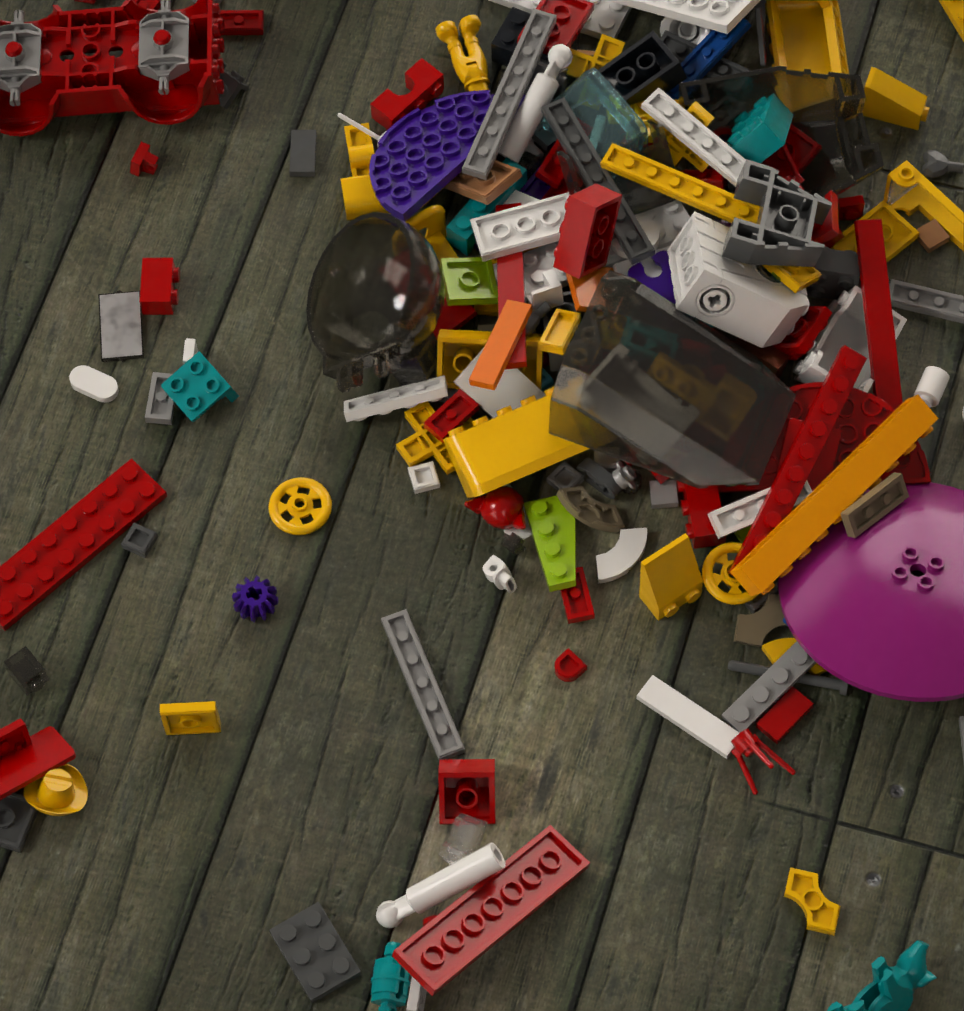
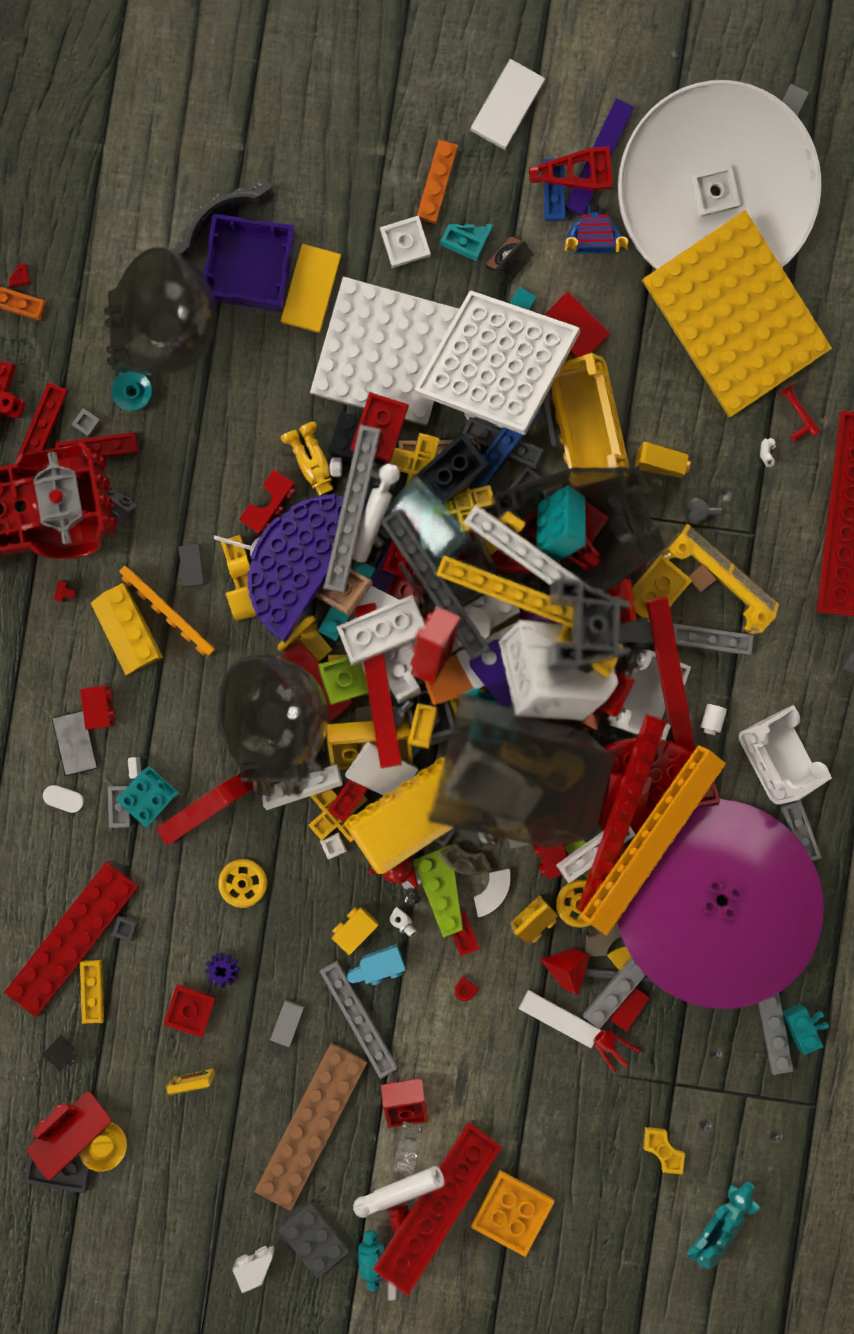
camera: 15 degrees left, 25 degrees up
orange tile [469,299,533,391] -> none
dark tan plate [840,472,909,538] -> none
none -> yellow tile [80,960,104,1024]
none -> yellow slope [91,583,163,676]
none -> light orange plate [119,565,217,656]
none -> red beam [156,769,259,846]
none -> red plate [163,984,216,1038]
none -> white slope [233,1246,275,1293]
none -> medium nougat plate [254,1042,367,1211]
none -> light grey tile [270,1000,304,1047]
none -> white tile [329,457,342,478]
none -> yellow brick [332,906,379,955]
none -> medium azure hinge [347,944,405,985]
none -> light orange plate [470,1169,555,1257]
none -> red slope [540,948,590,995]

